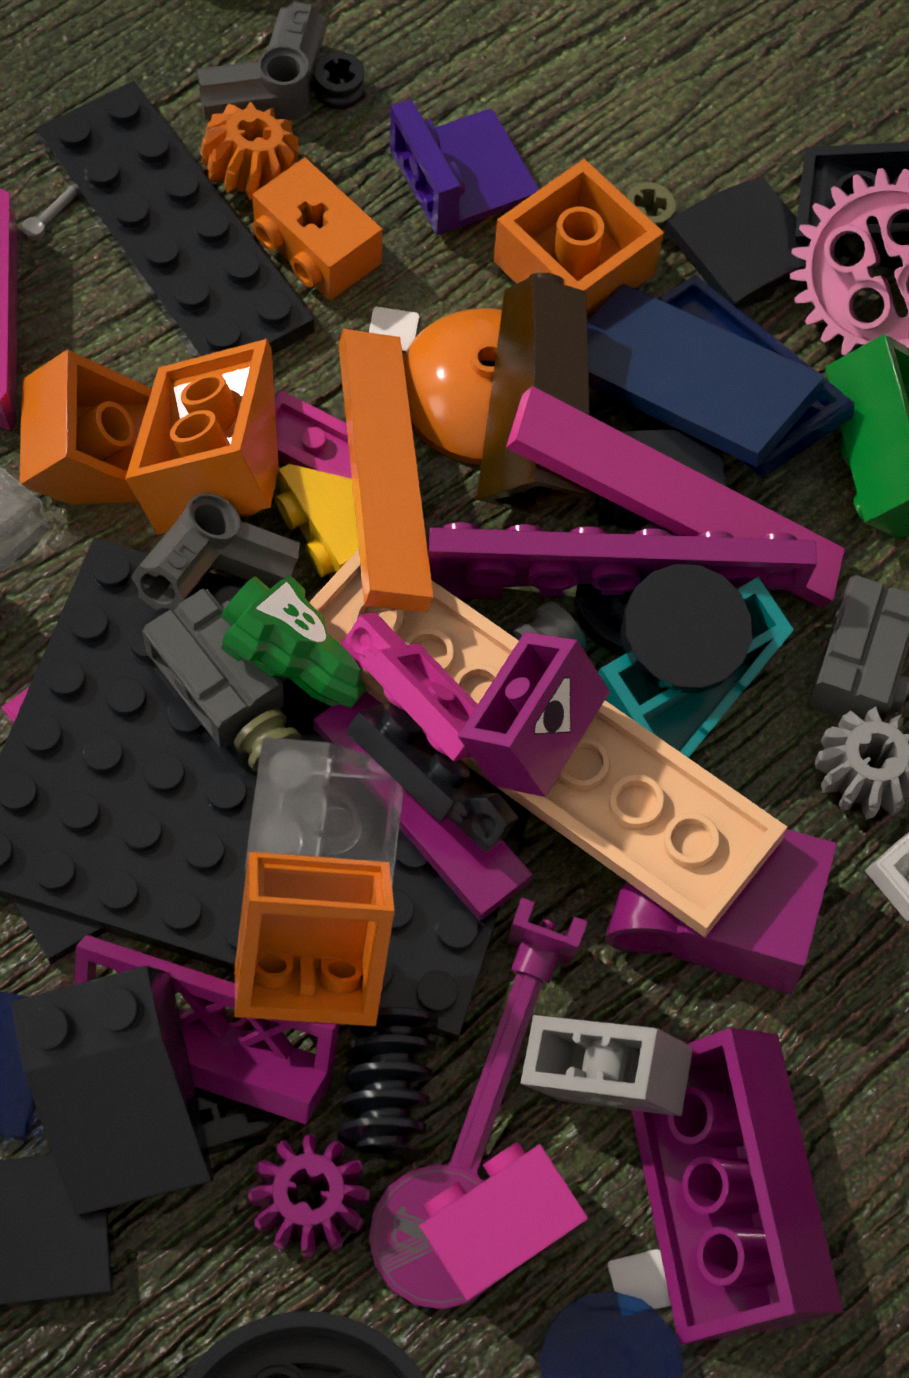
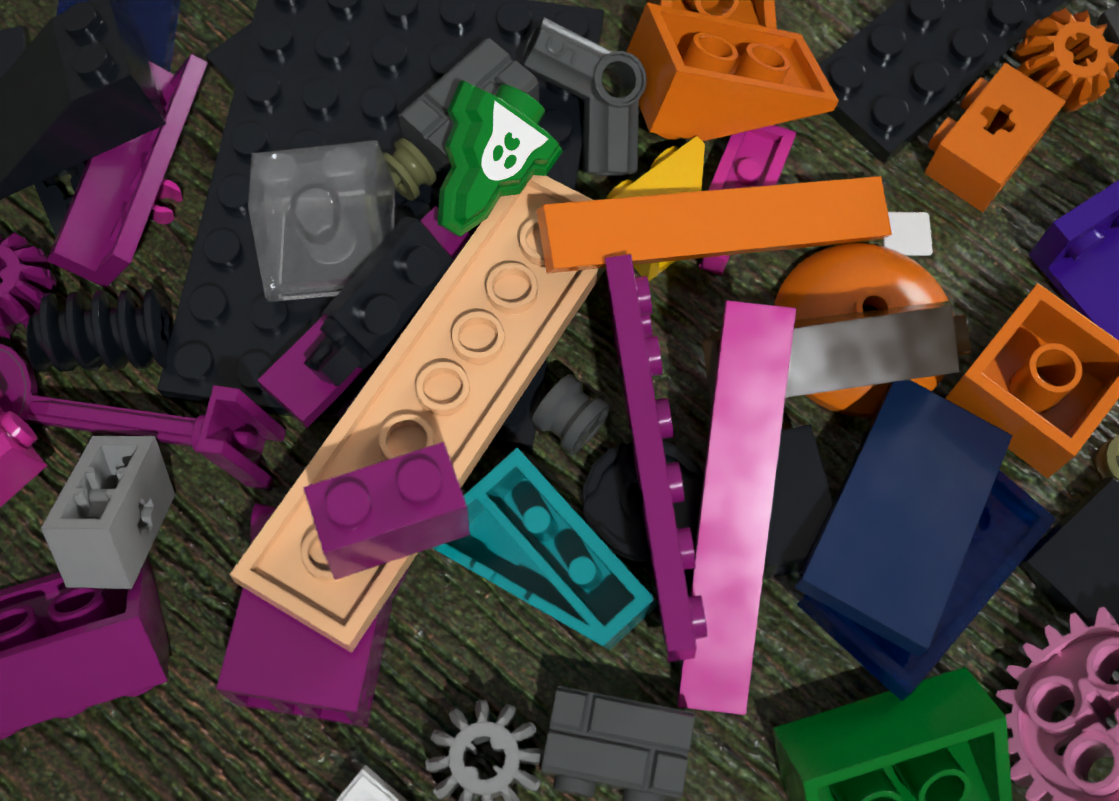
camera: 85 degrees right, 5 degrees up
orange piece [235,852,394,1026] -> none
dark pink hinge [341,612,478,761] -> none
magenta brick [458,632,610,797] -> none
black tile [621,564,752,694] -> none
none -> magenta brick [303,442,470,580]

